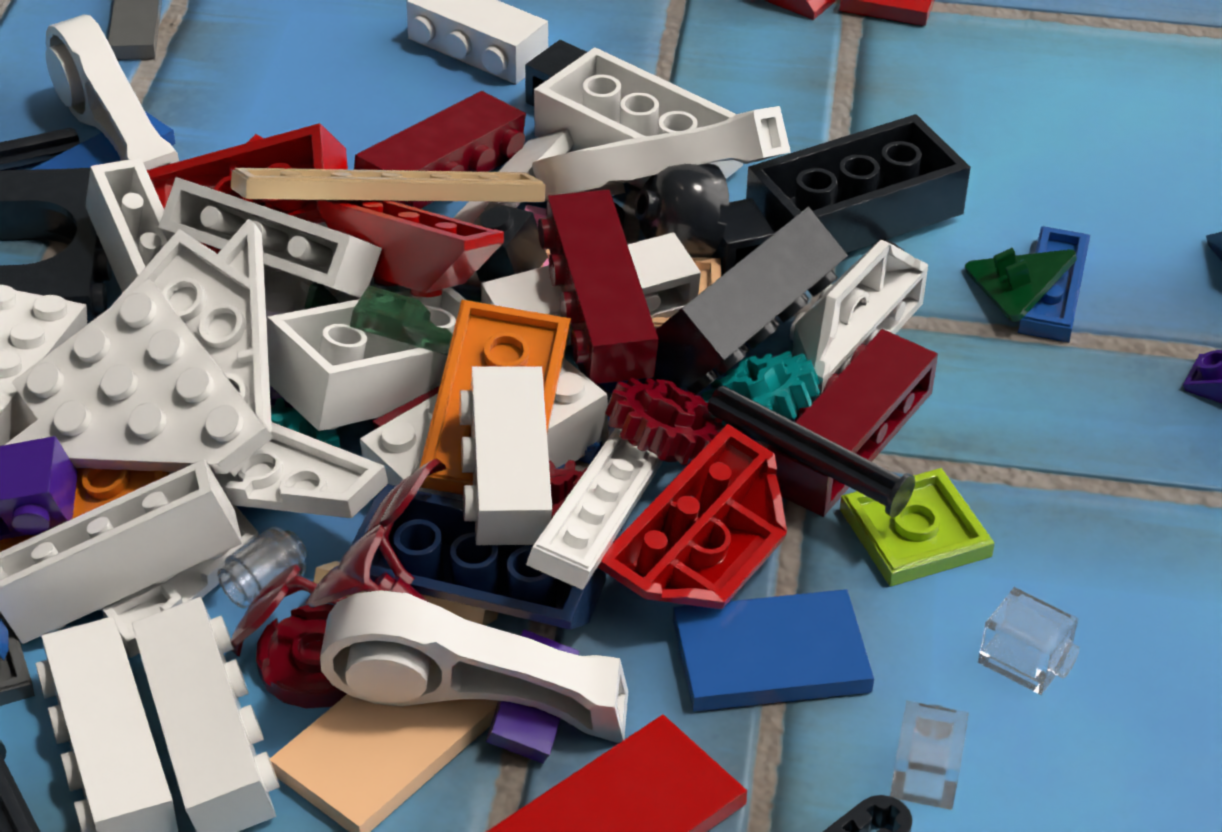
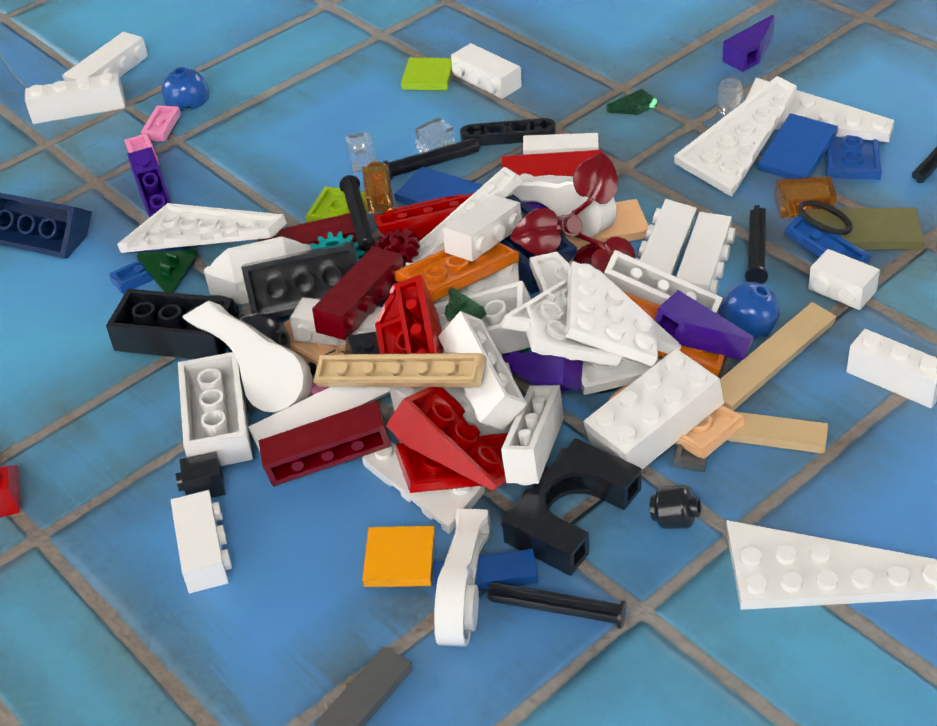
camera: 135 degrees left, 0 degrees up
none -> white wing [117,203,287,253]
none -> clear orange brick [362,162,394,213]
none -> light orange tile [362,526,435,587]
none -> black axle [383,138,480,180]

